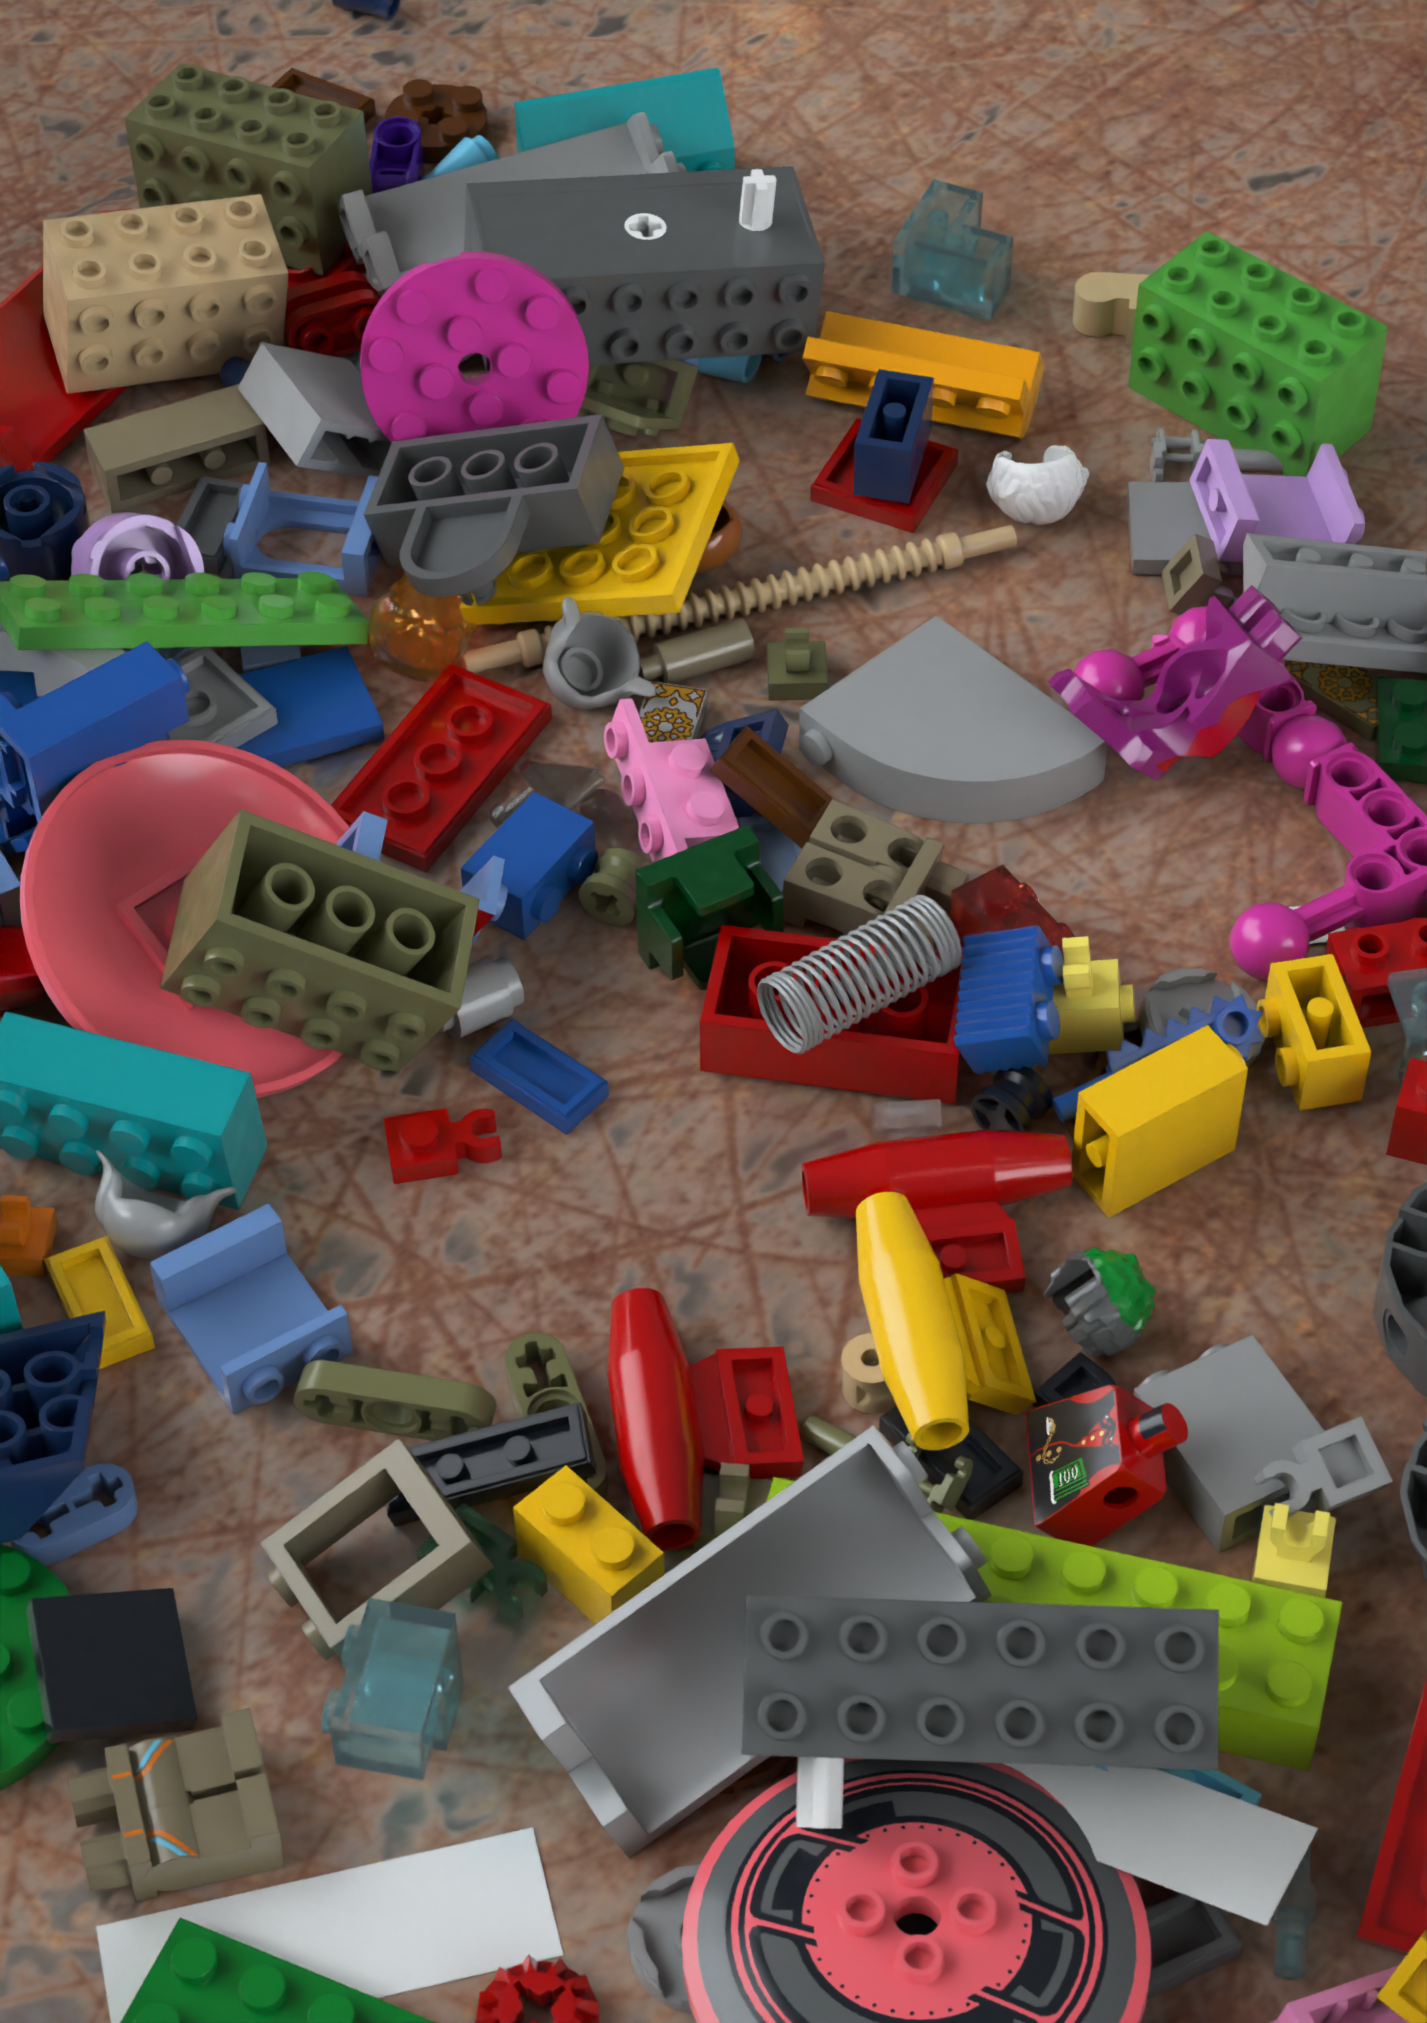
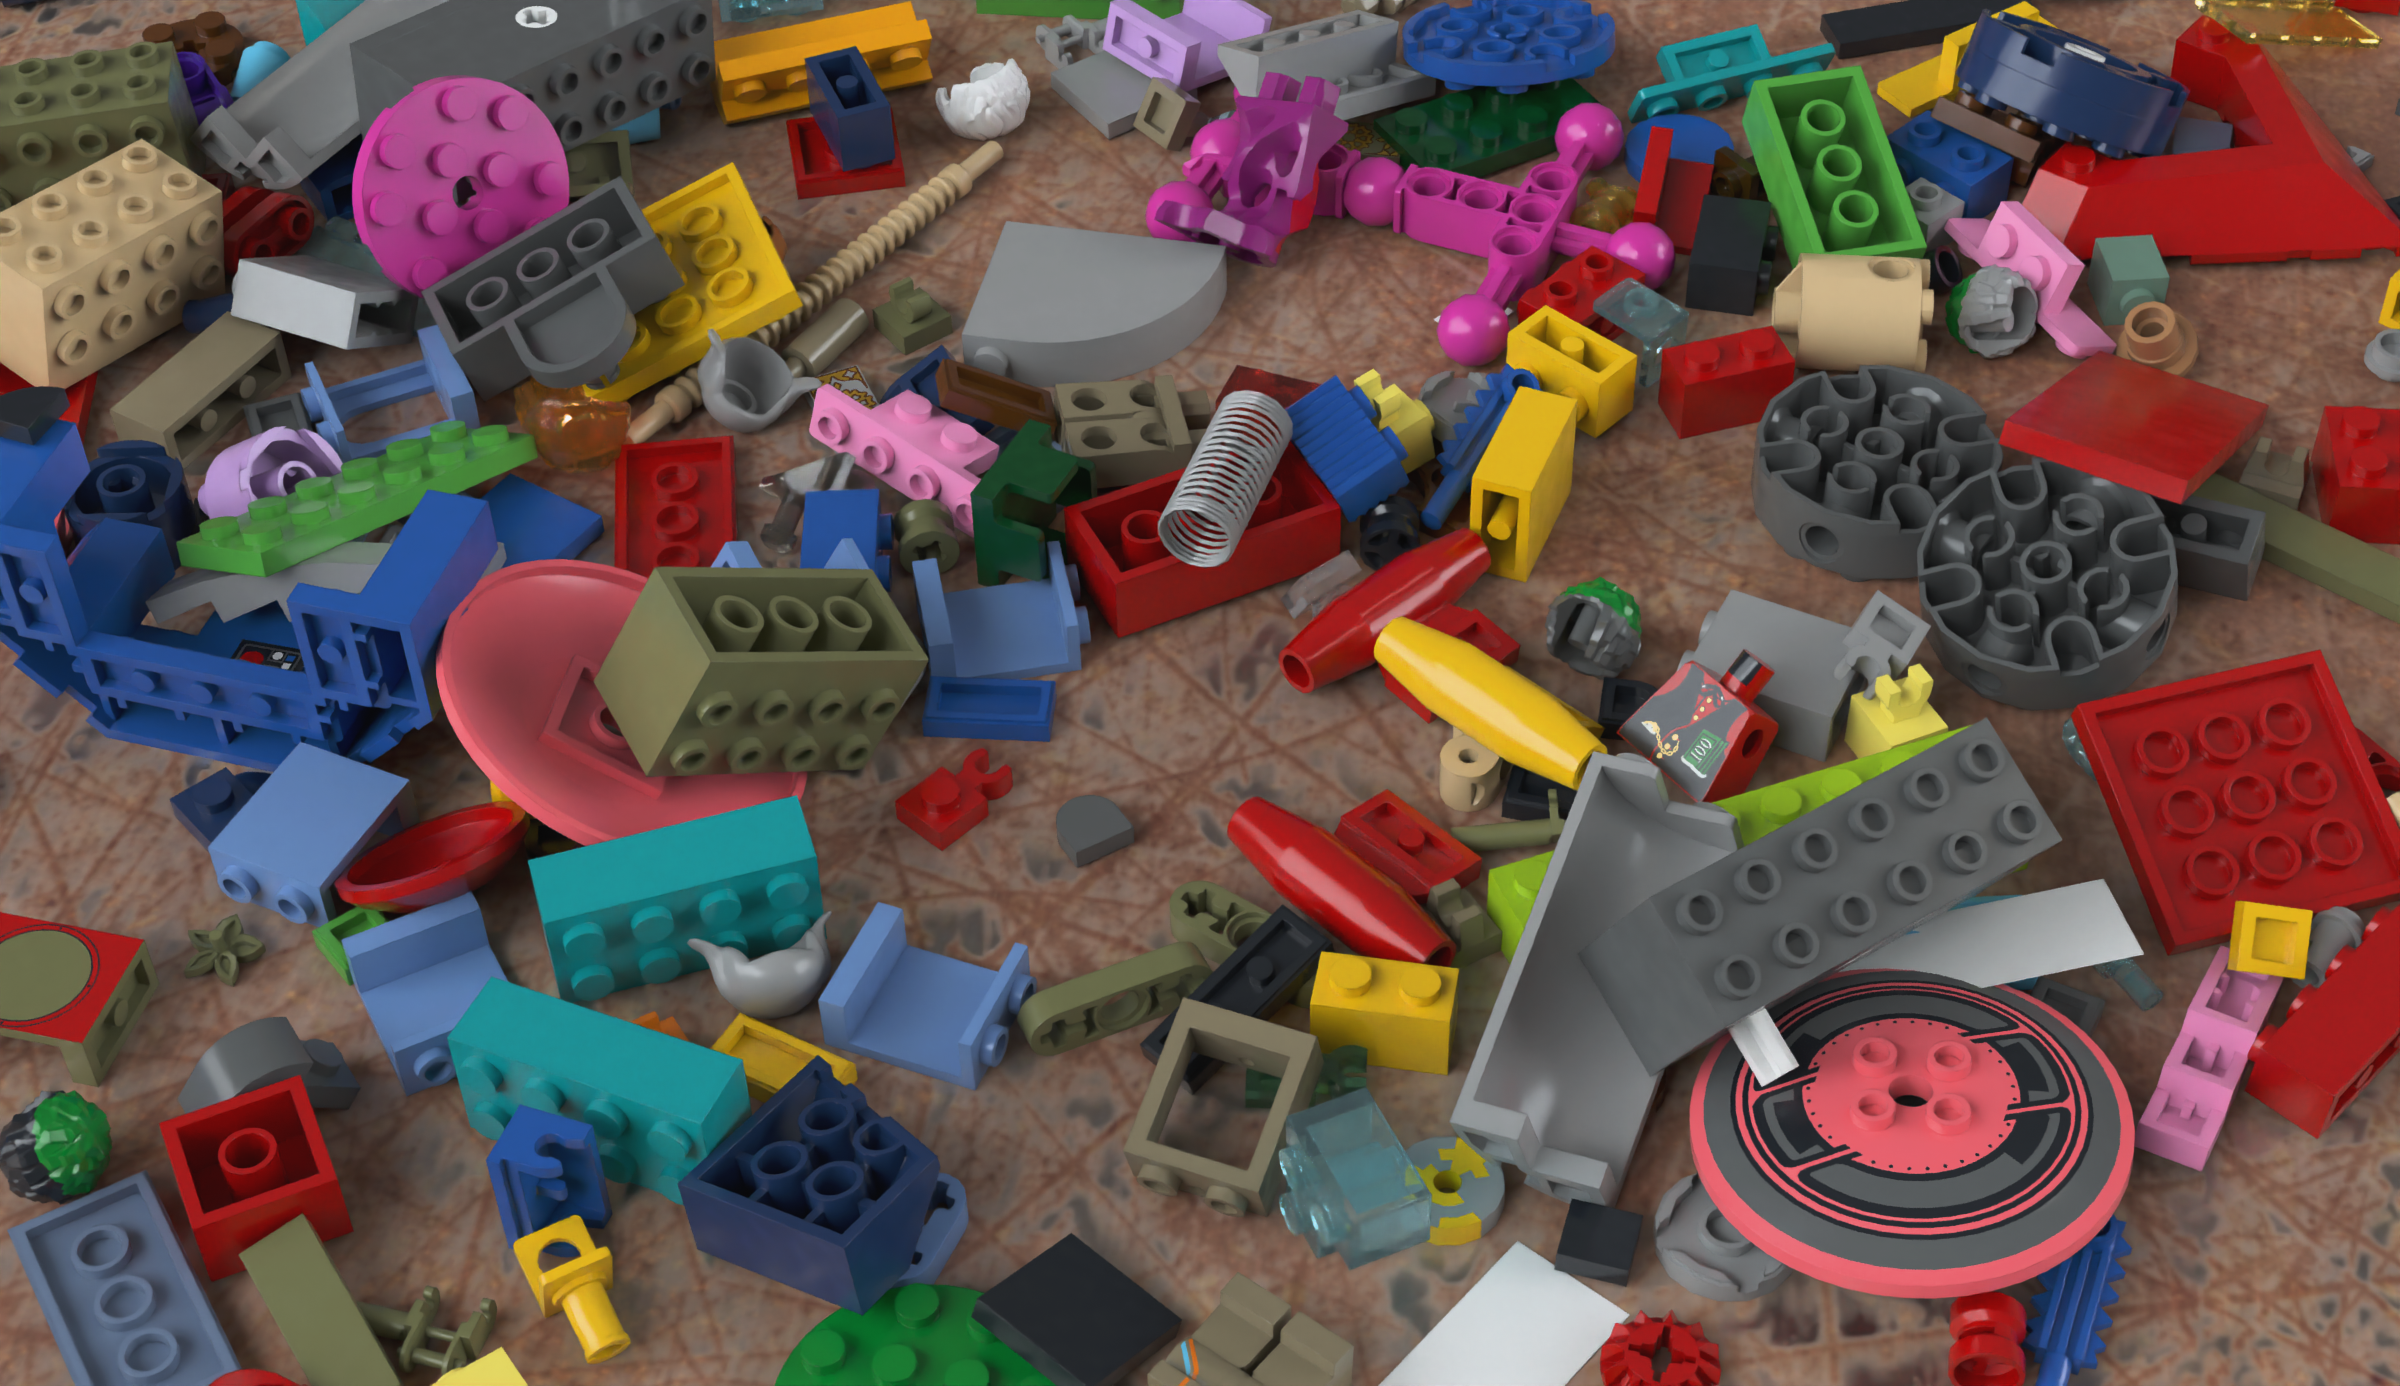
camera: 35 degrees left, 5 degrees down
none -> medium blue panel [912,541,1091,679]
none -> dark grey tile [1056,795,1134,868]
none -> piece [1390,1137,1505,1245]
none -> black tile [1554,1199,1643,1287]

